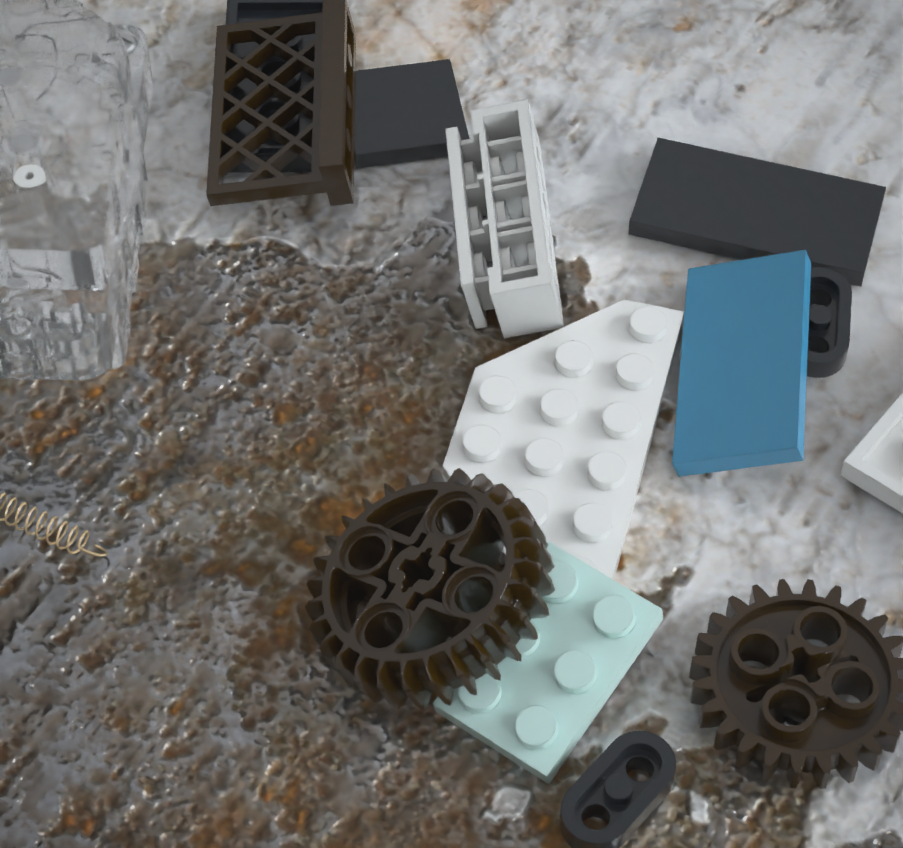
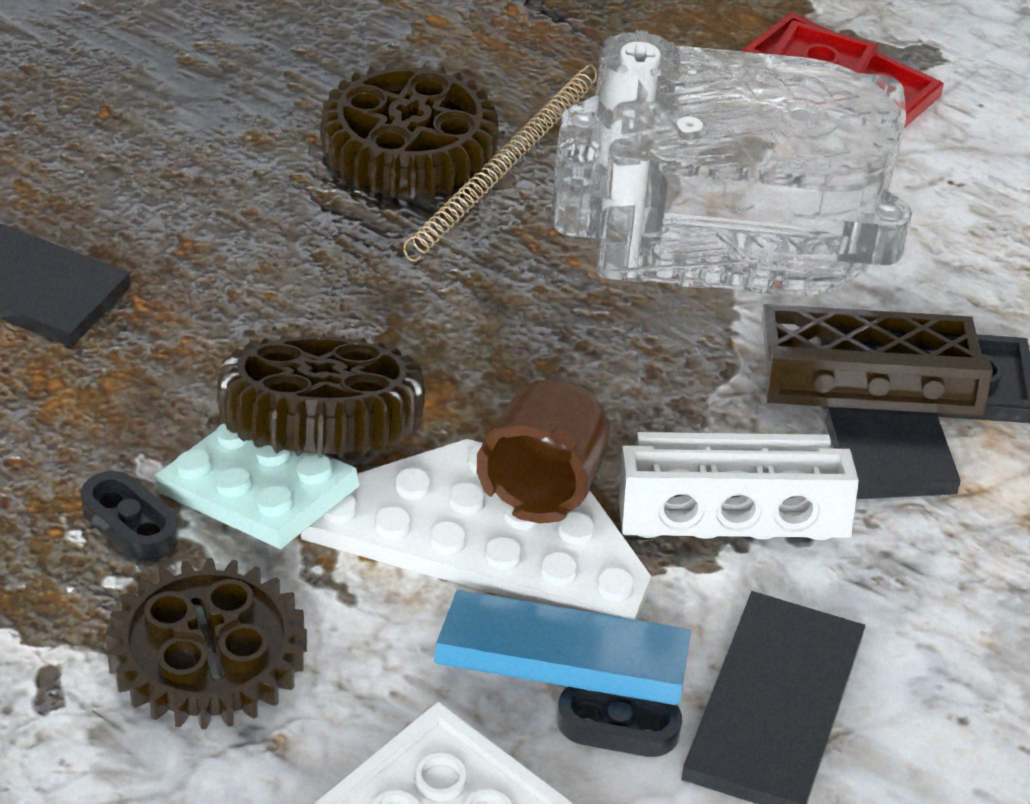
camera: 90 degrees right, 10 degrees down
none -> reddish brown cylinder [476,379,610,524]

